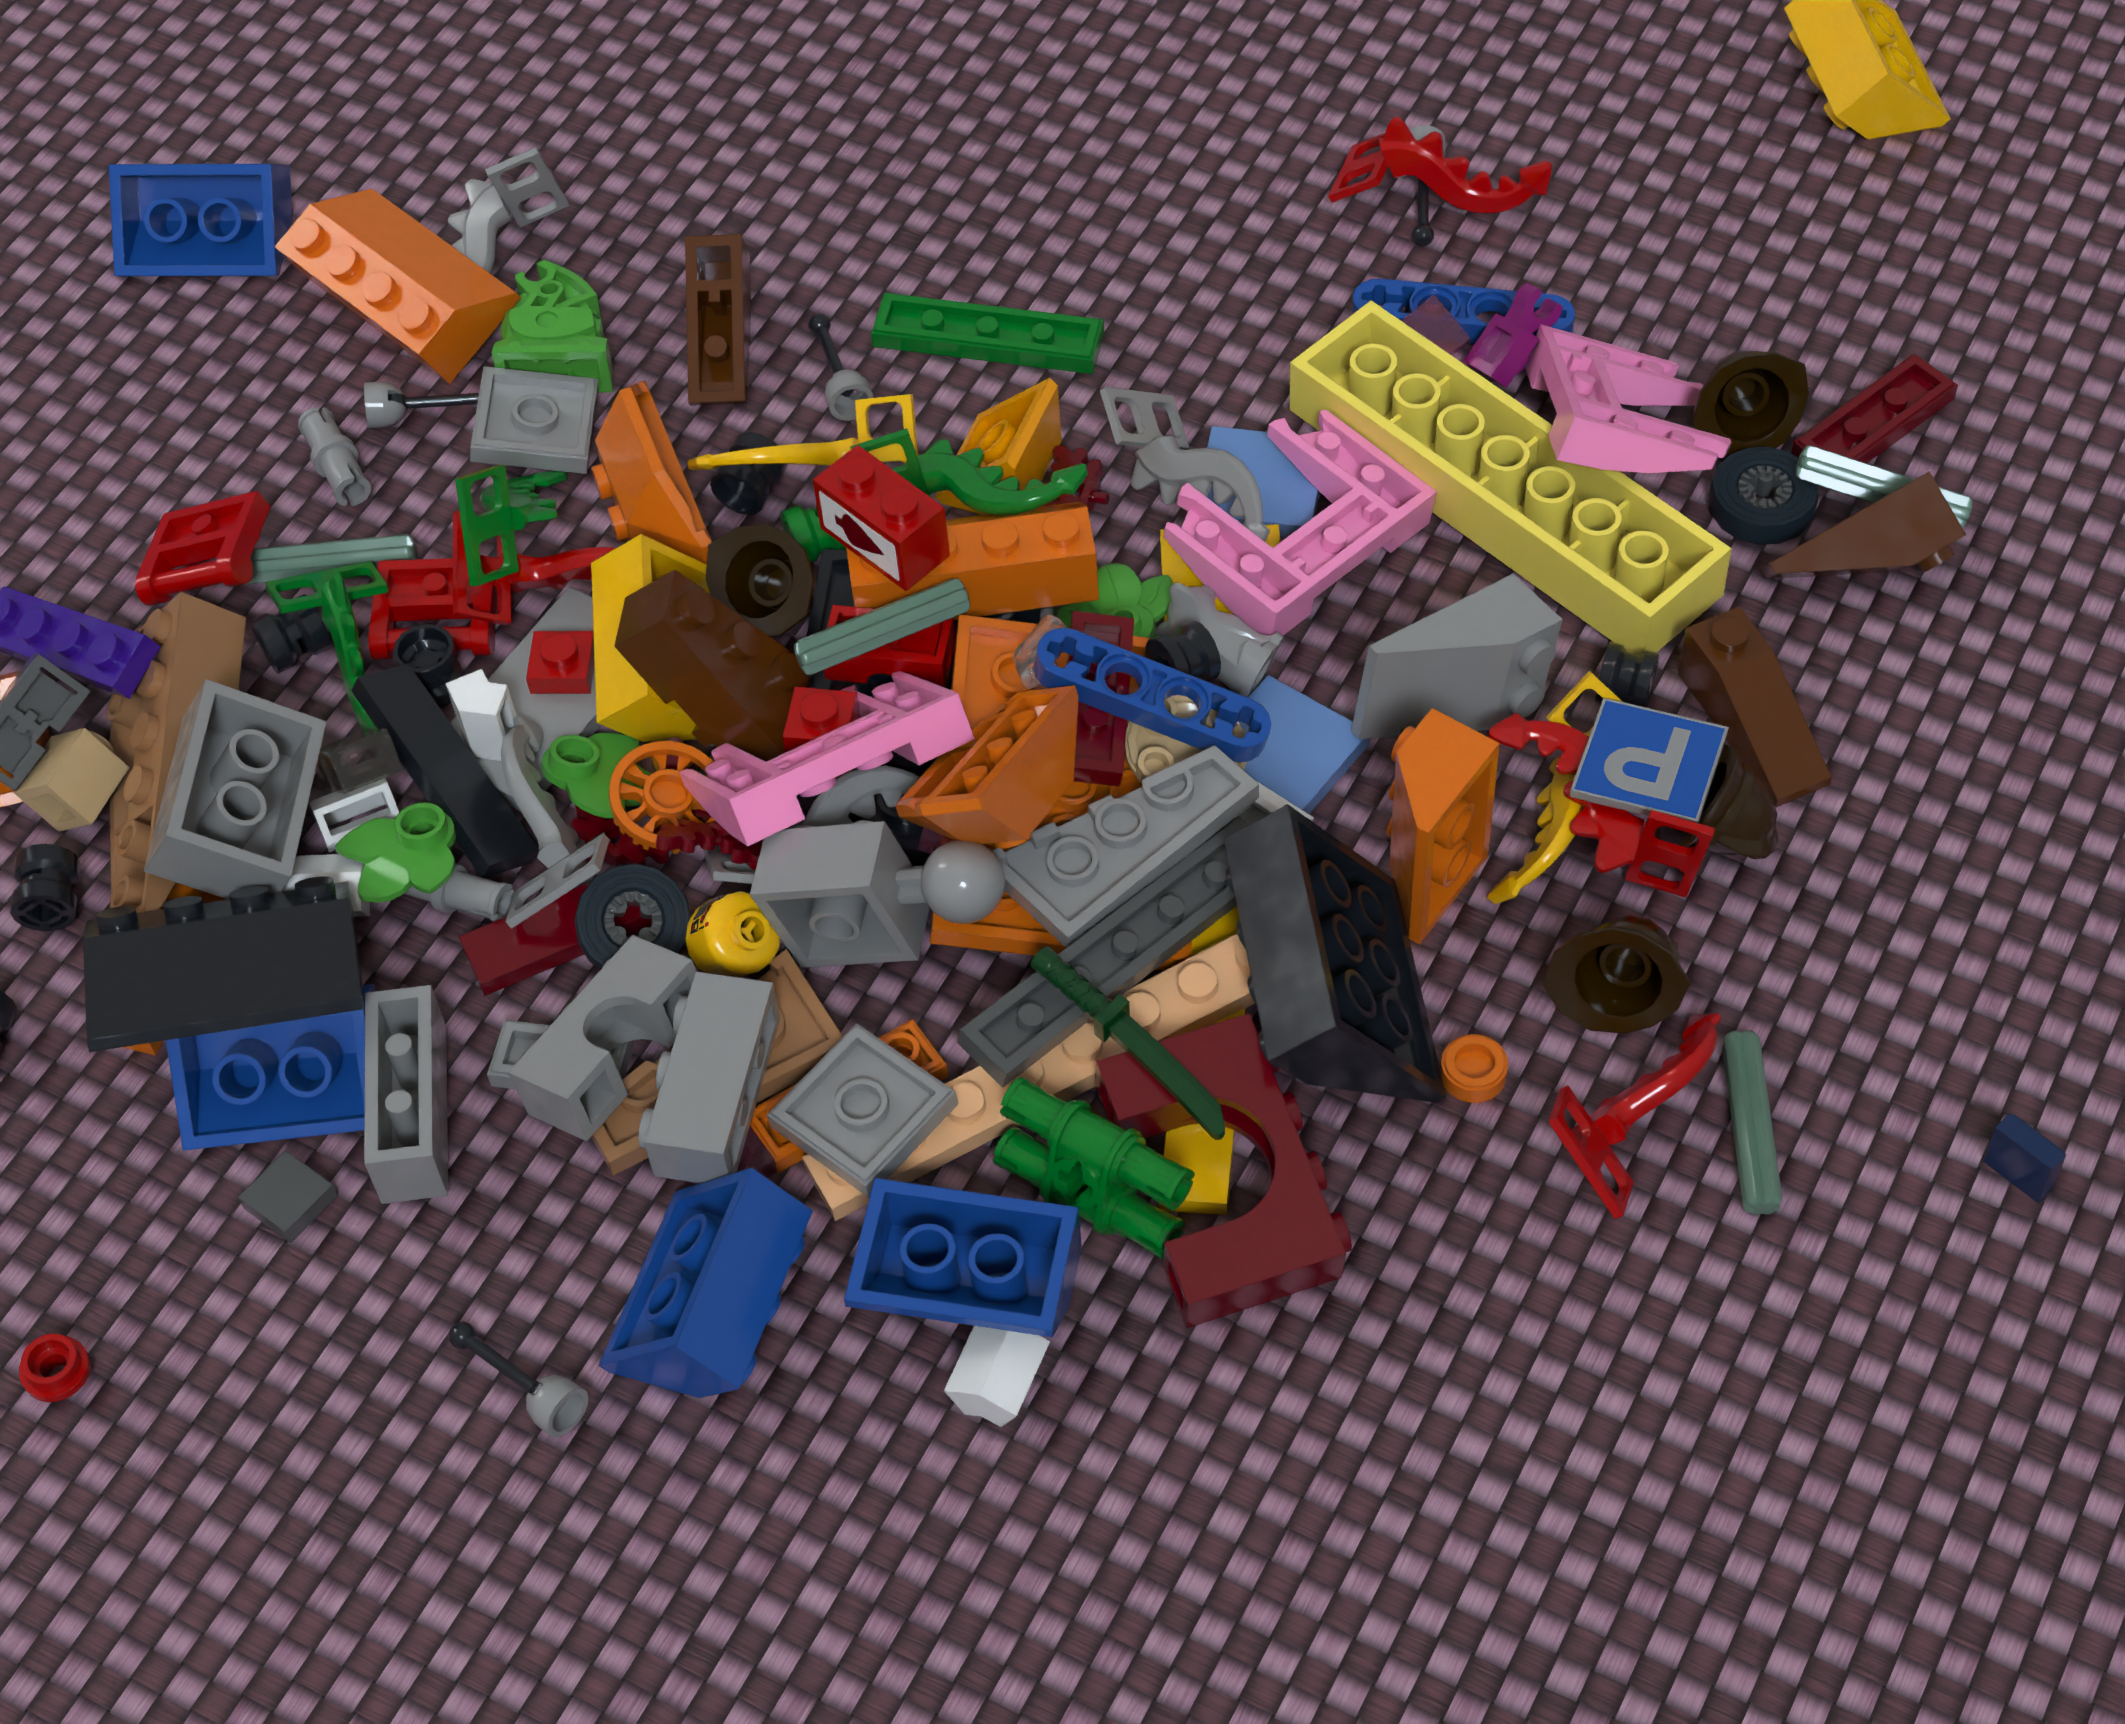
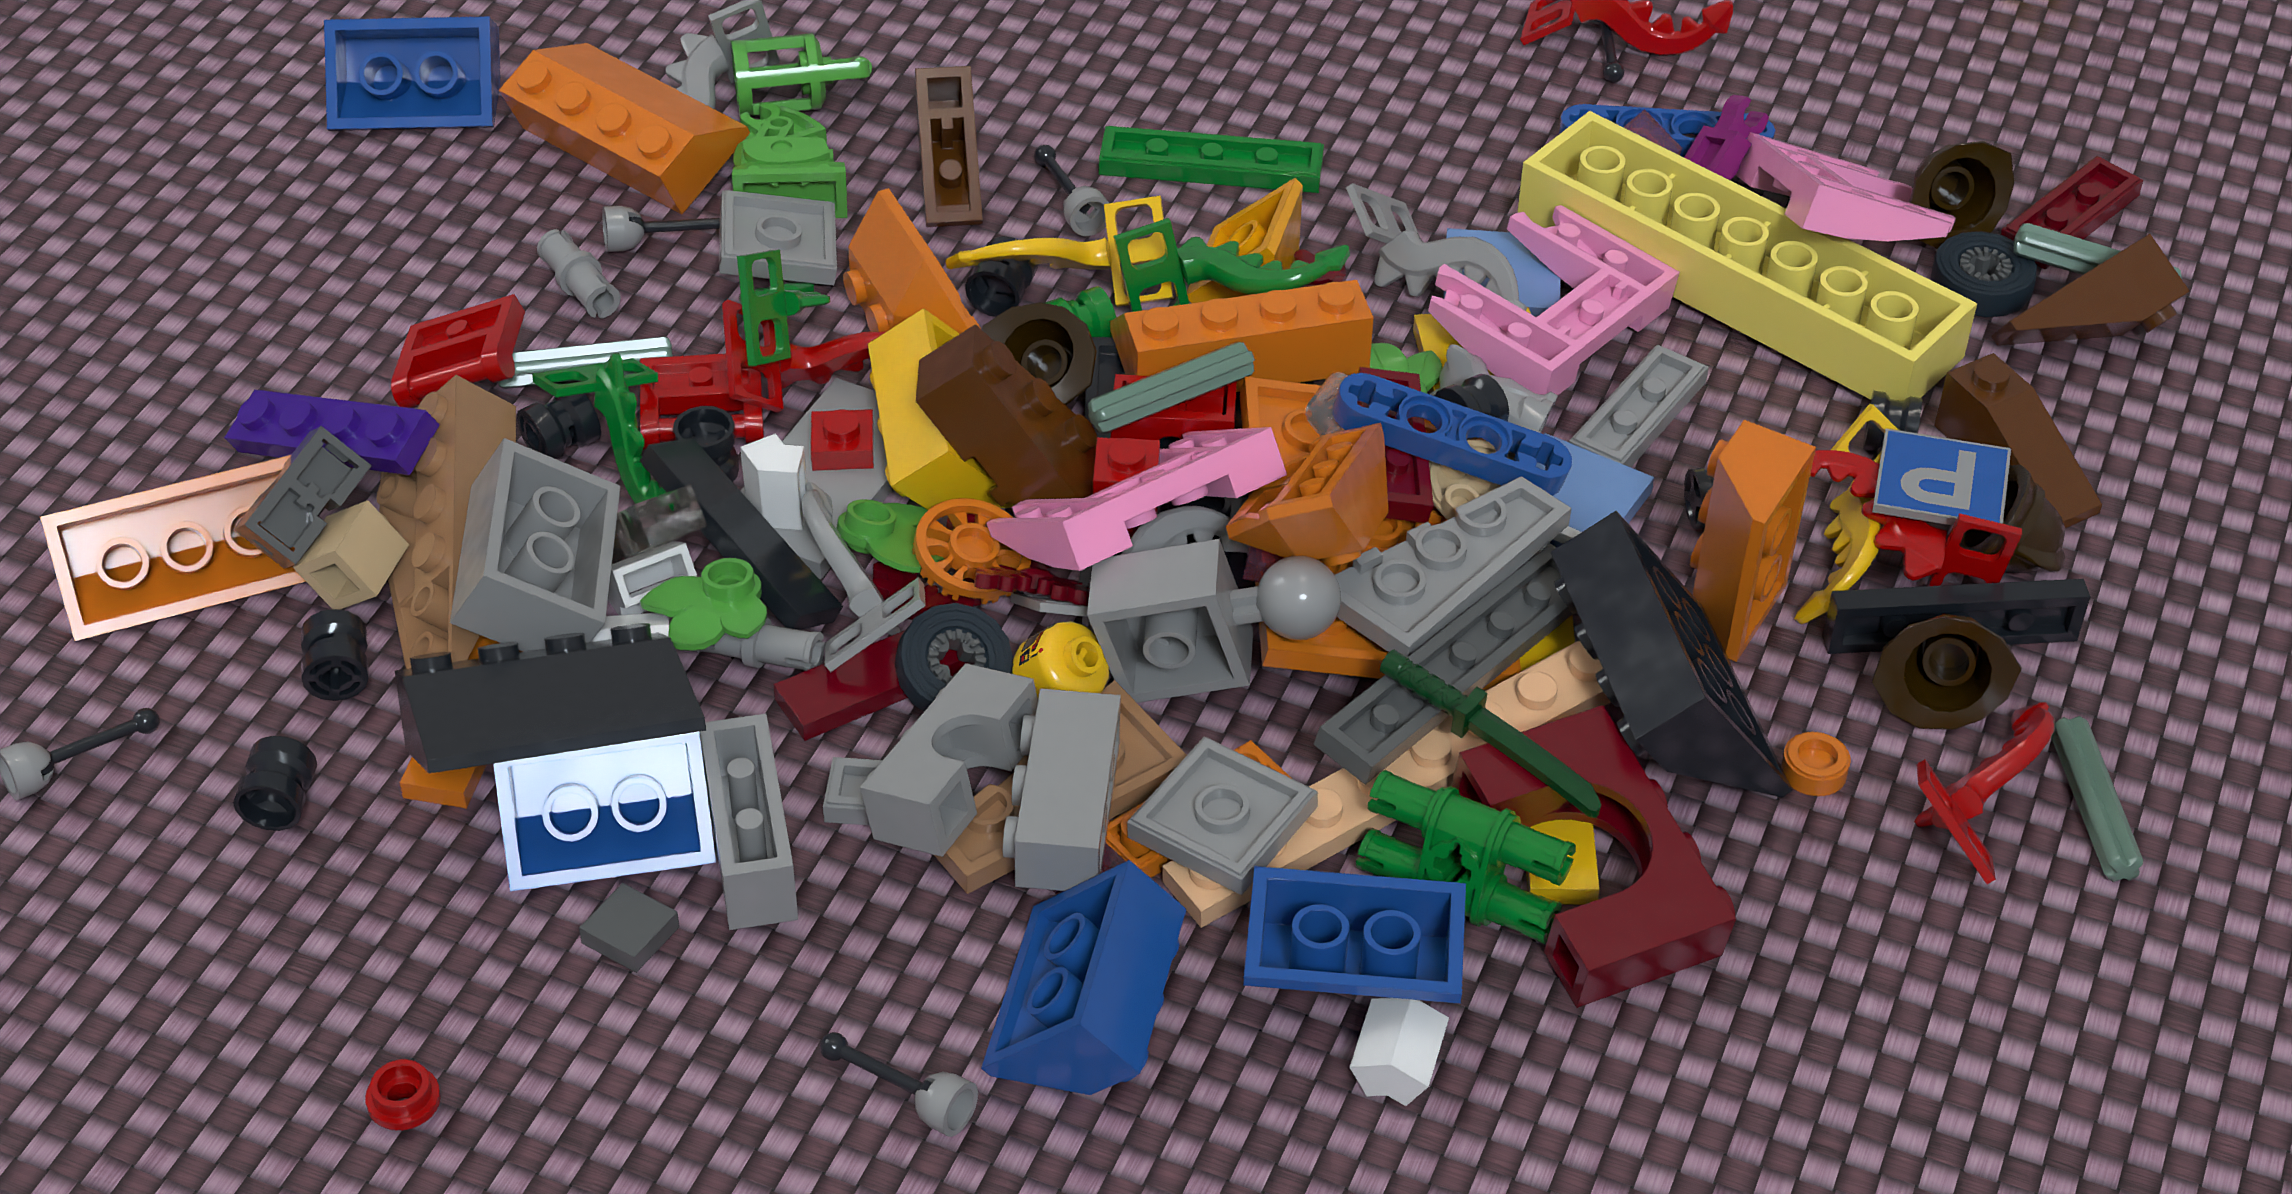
camera: 10 degrees left, 10 degrees down
red brick [813,445,950,591] -> none
light grey slope [1351,573,1563,739] -> none
none -> bright green piece [731,33,872,117]
none -> light grey tile [1569,345,1709,467]
none -> black plate [1822,578,2091,654]

